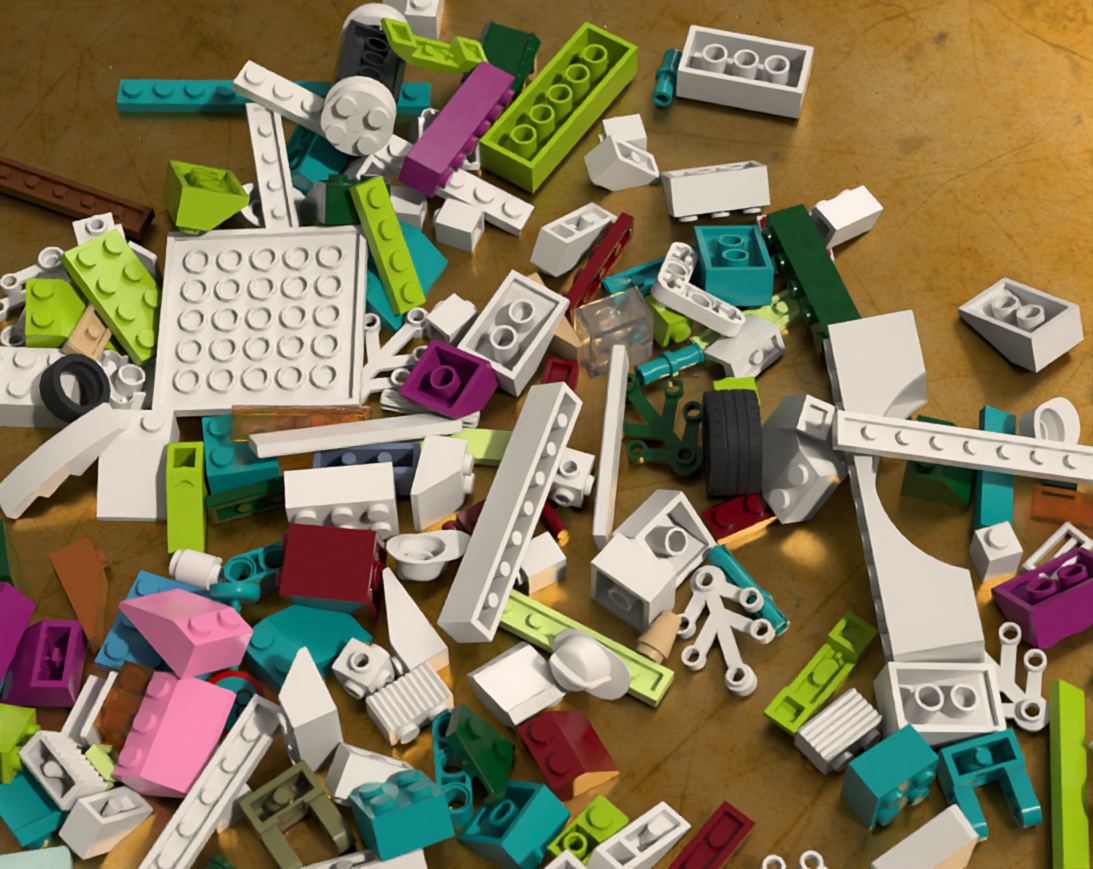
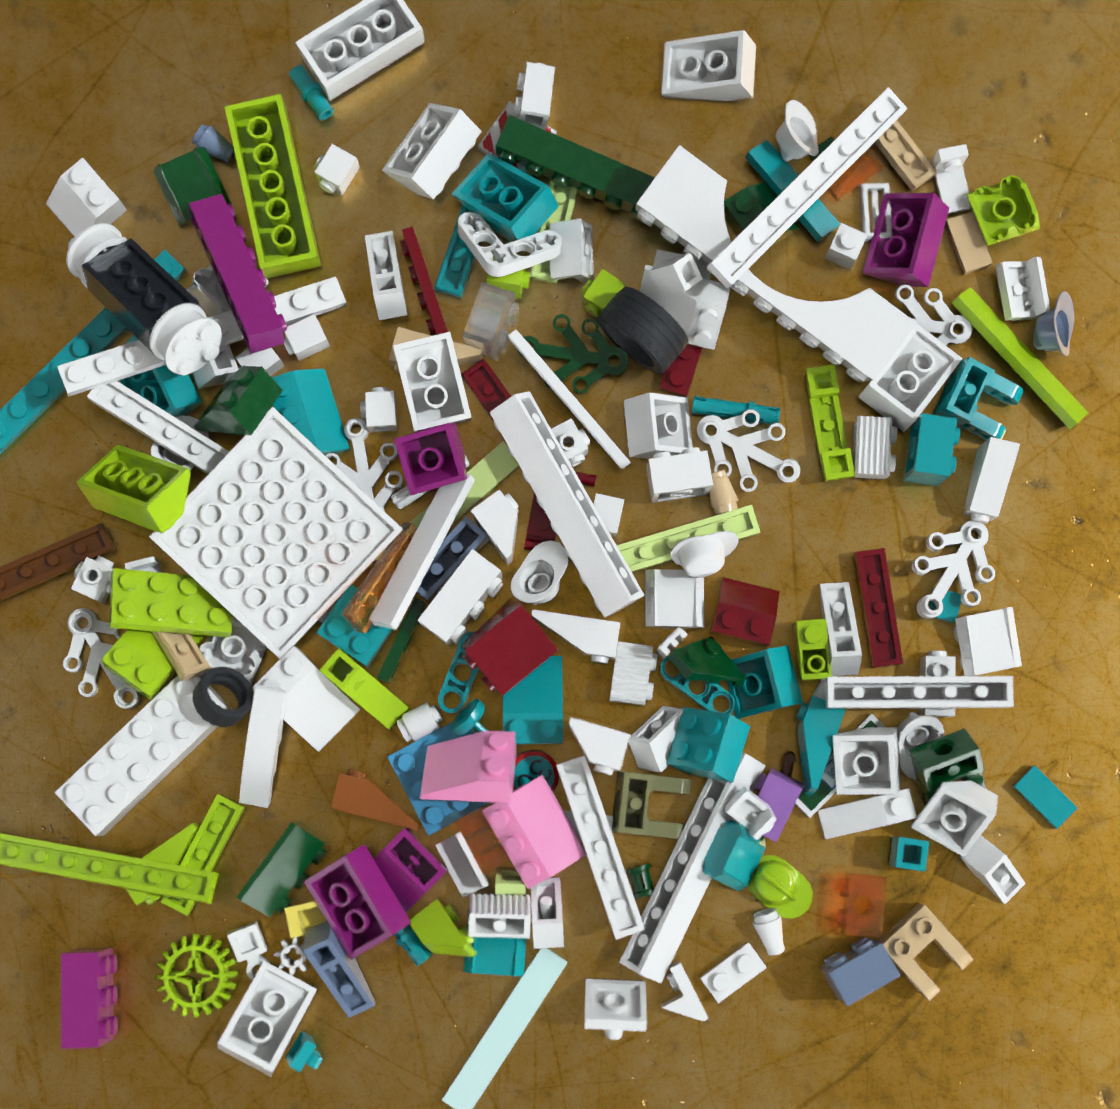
camera: 50 degrees left, 25 degrees up
white brick [331,638,395,699] -> none
lime plate [349,176,426,315] -> none
lime slope [380,17,488,73] -> none
white slope [584,134,661,191] -> none
teal pin [634,342,704,386] -> none
none -> sand blue cone [192,124,235,163]
none -> white tile [656,627,688,660]

